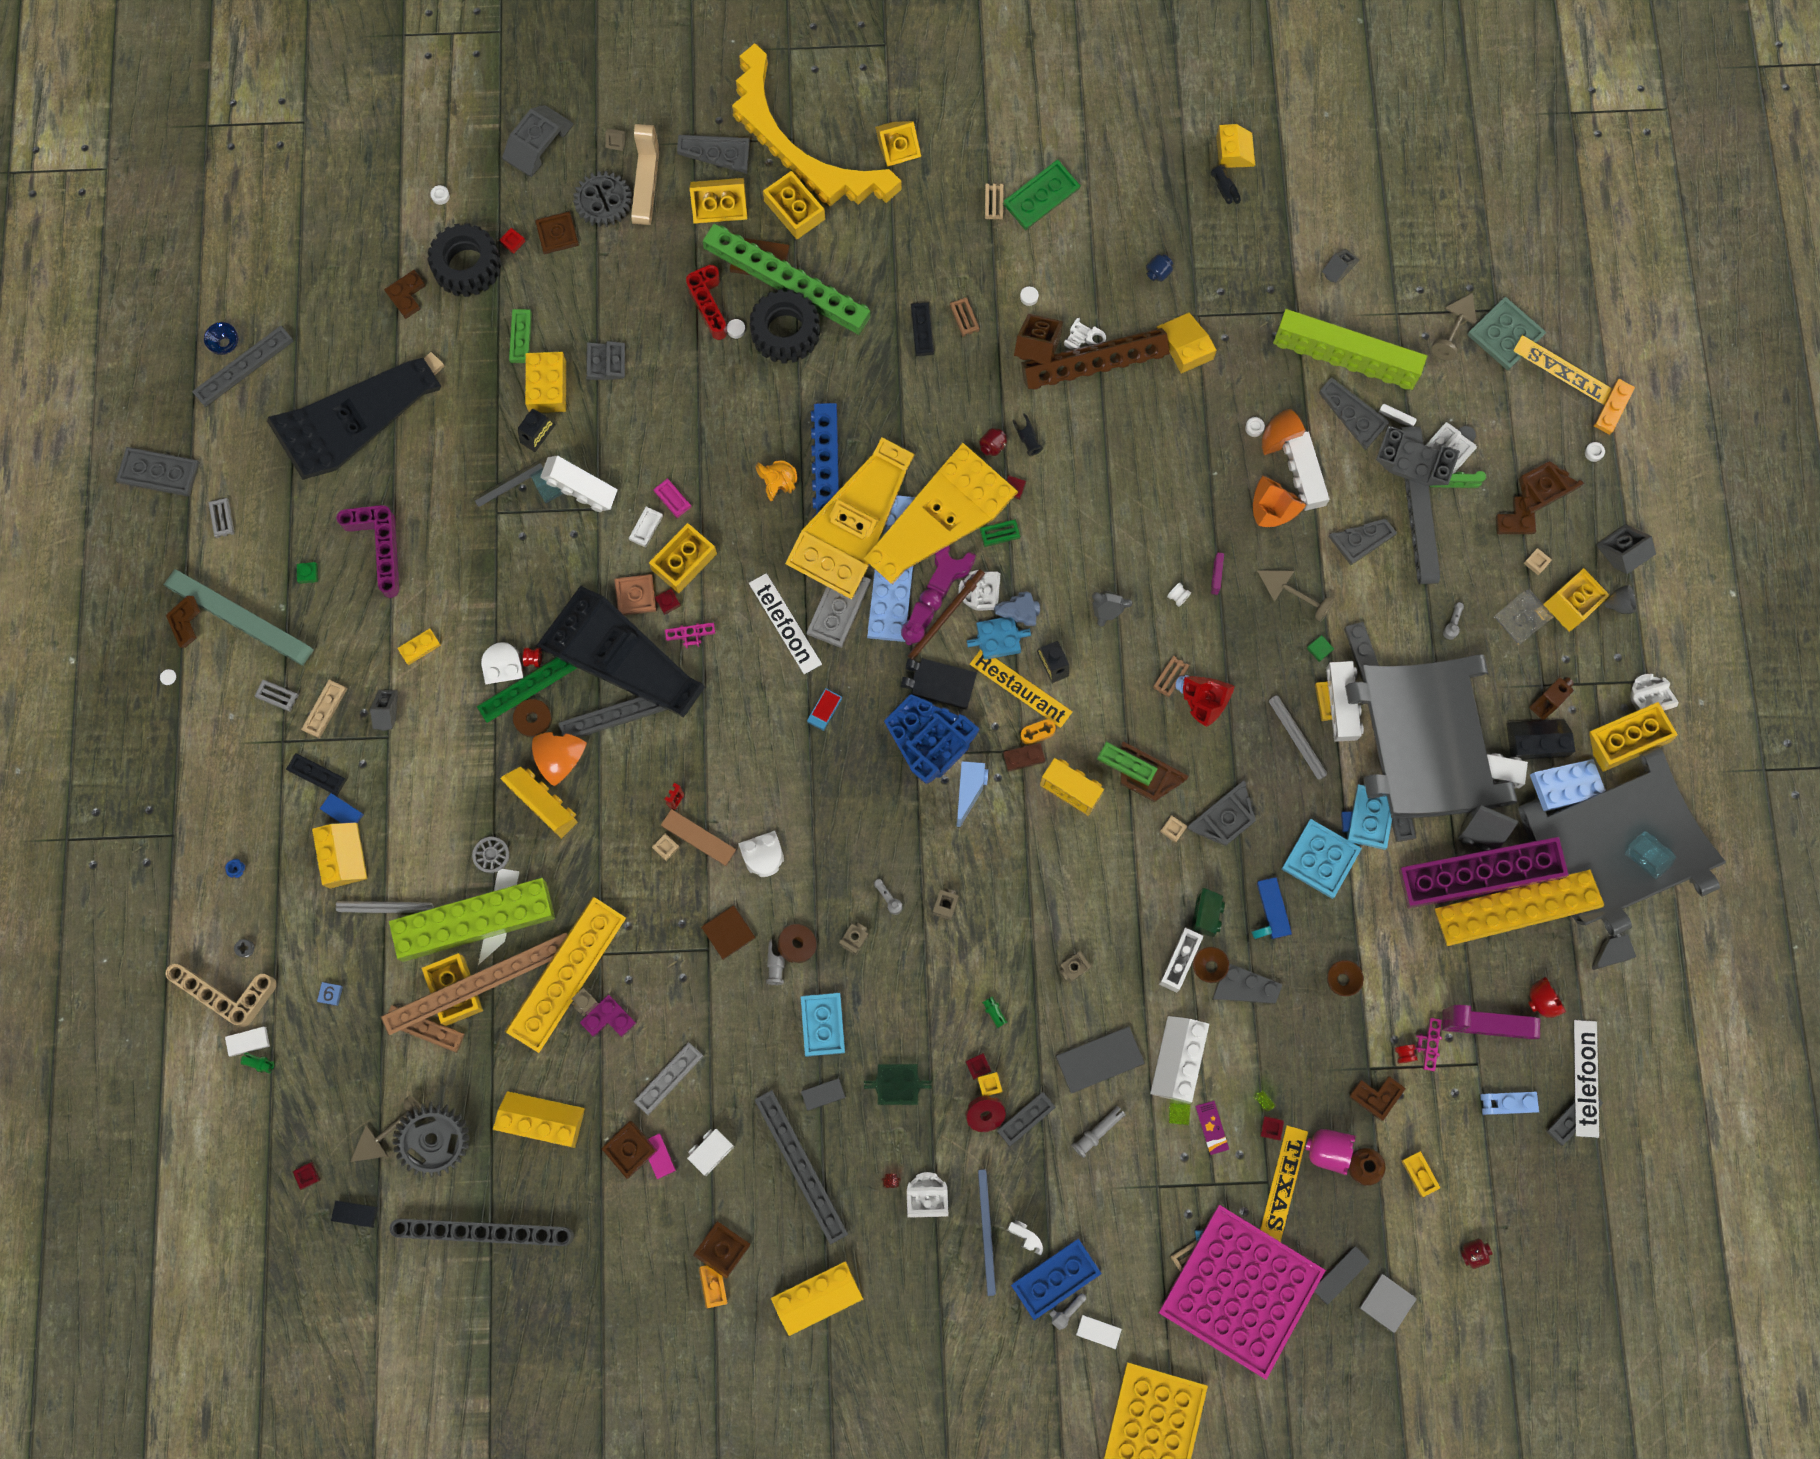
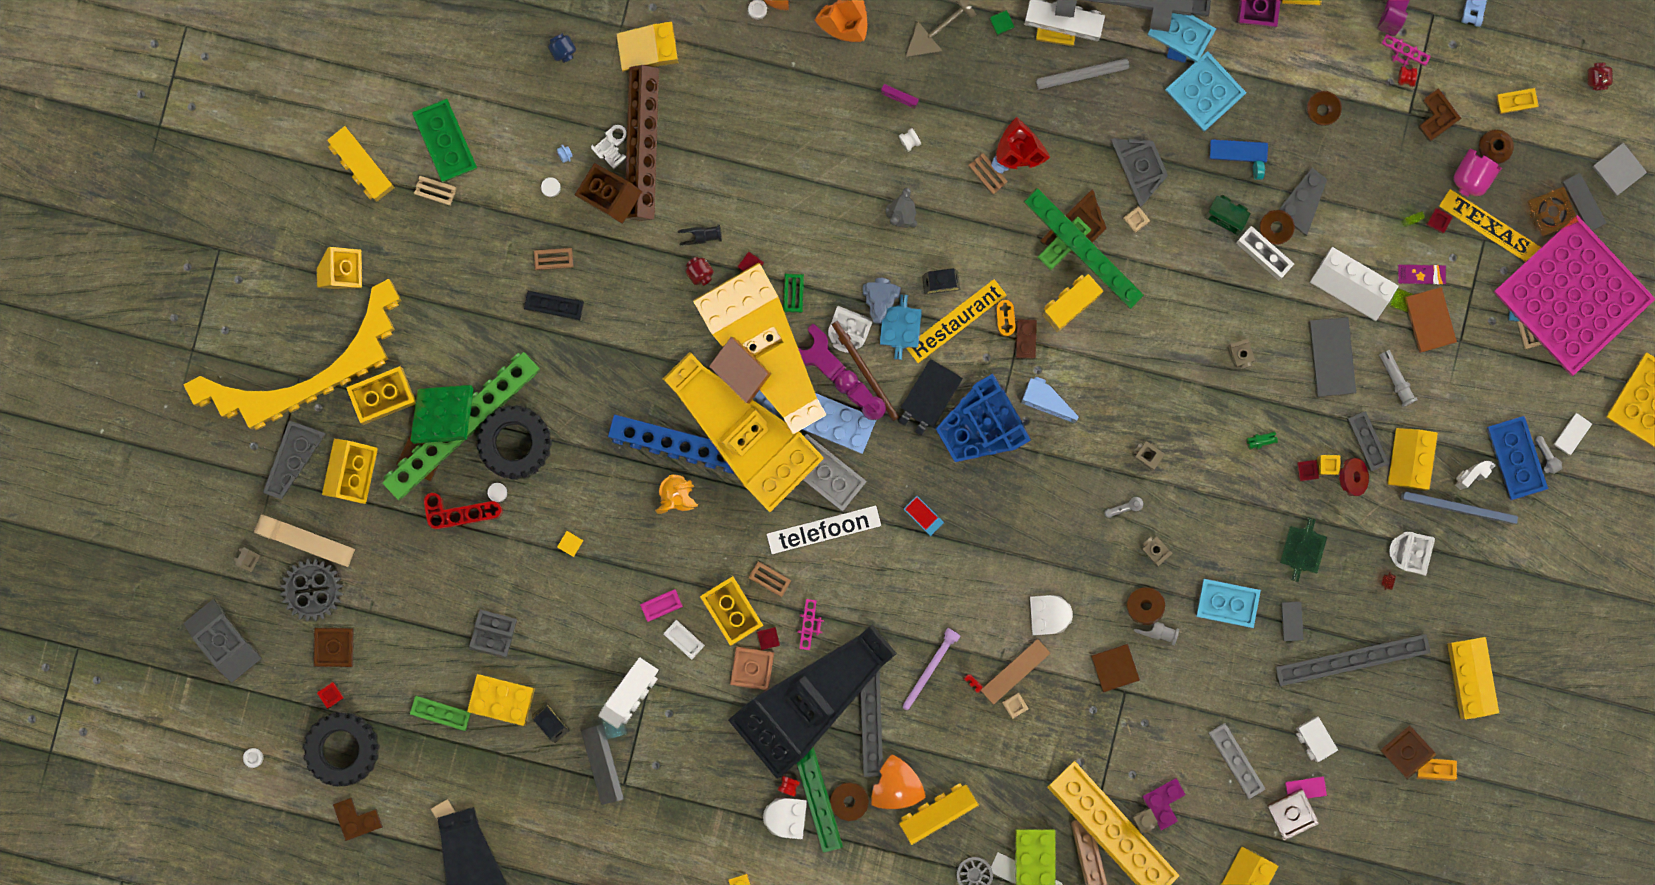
camera: 75 degrees left, 10 degrees up
none -> yellow brick [327,126,395,202]
none -> green plate [411,385,474,444]
none -> light blue plate [557,145,573,163]
none -> yellow tile [557,531,583,557]
none -> dark orange tile [709,337,771,403]
none -> medium nougat tile [749,561,791,597]
none -> lavender piece [903,628,960,710]
none -> green plate [1023,188,1144,309]
none -> yellow slope [1387,428,1438,491]
none -> dark orange tile [1404,287,1457,353]
none -> clear orange piece [1527,187,1578,236]

